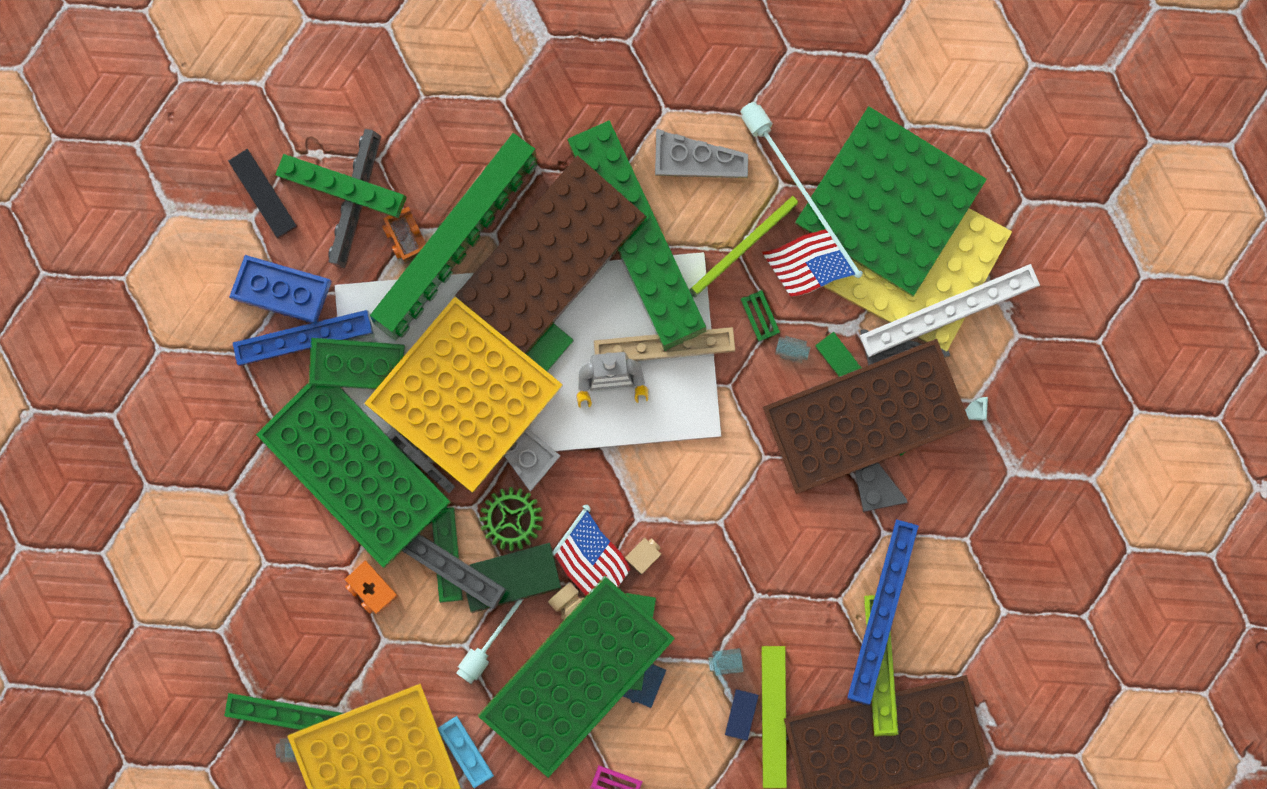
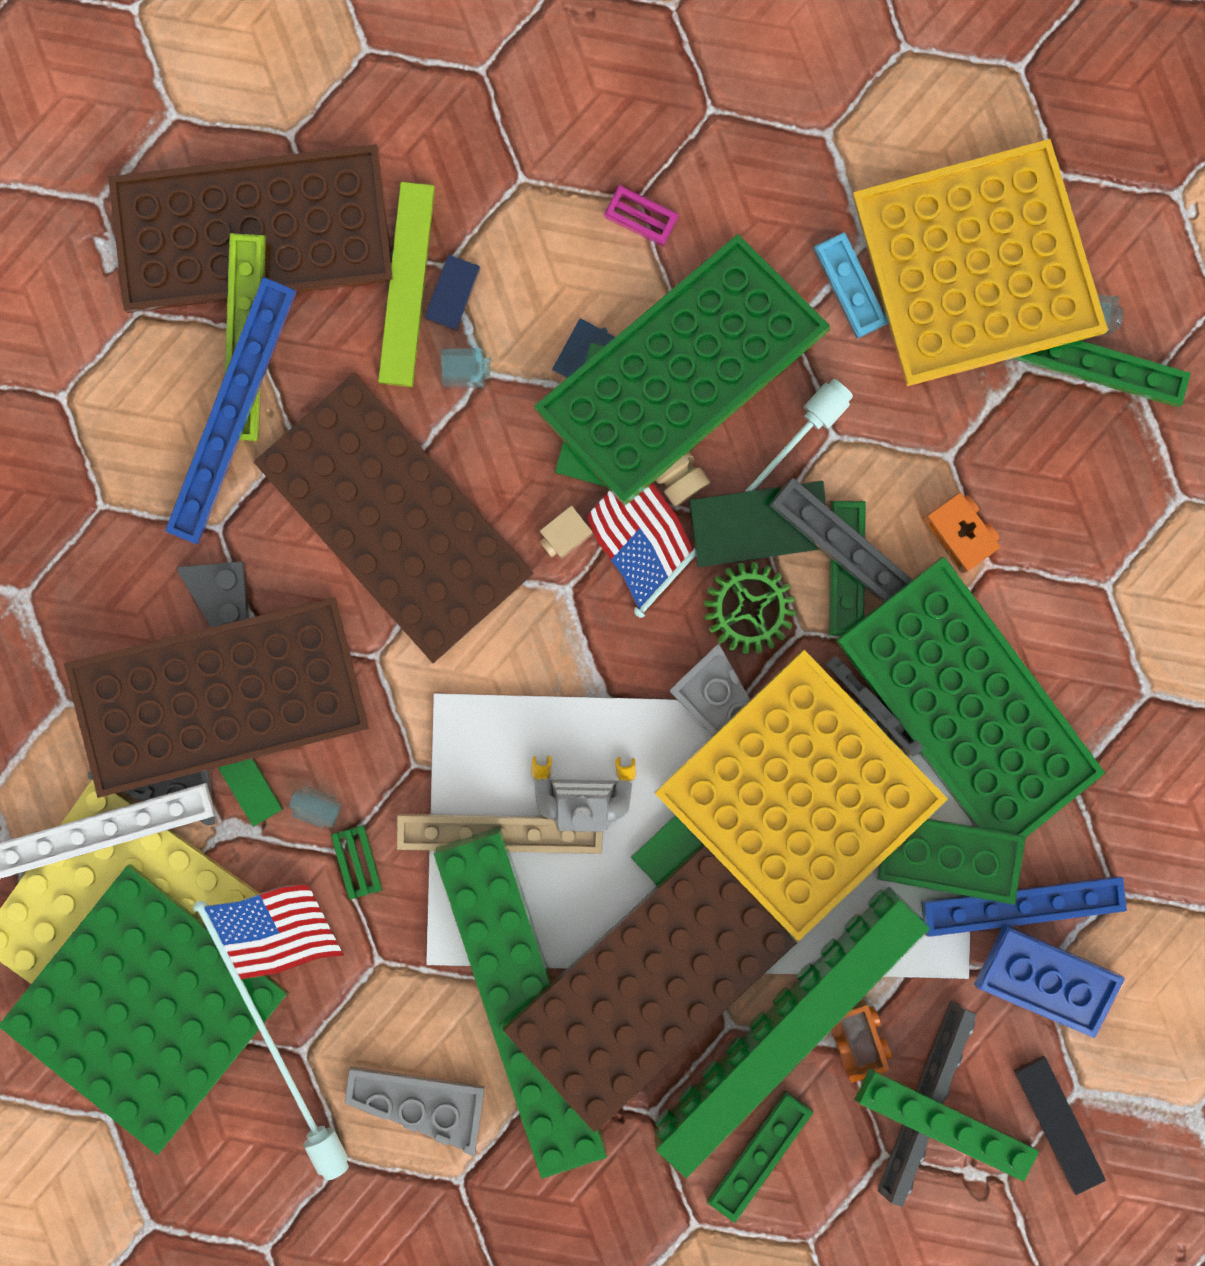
camera: 170 degrees left, 5 degrees up
lime tile [689,196,798,297] -> none
light aqua tile [965,397,988,421] -> none
none -> reddish brown plate [253,373,534,664]
none -> green tile [707,1090,814,1223]

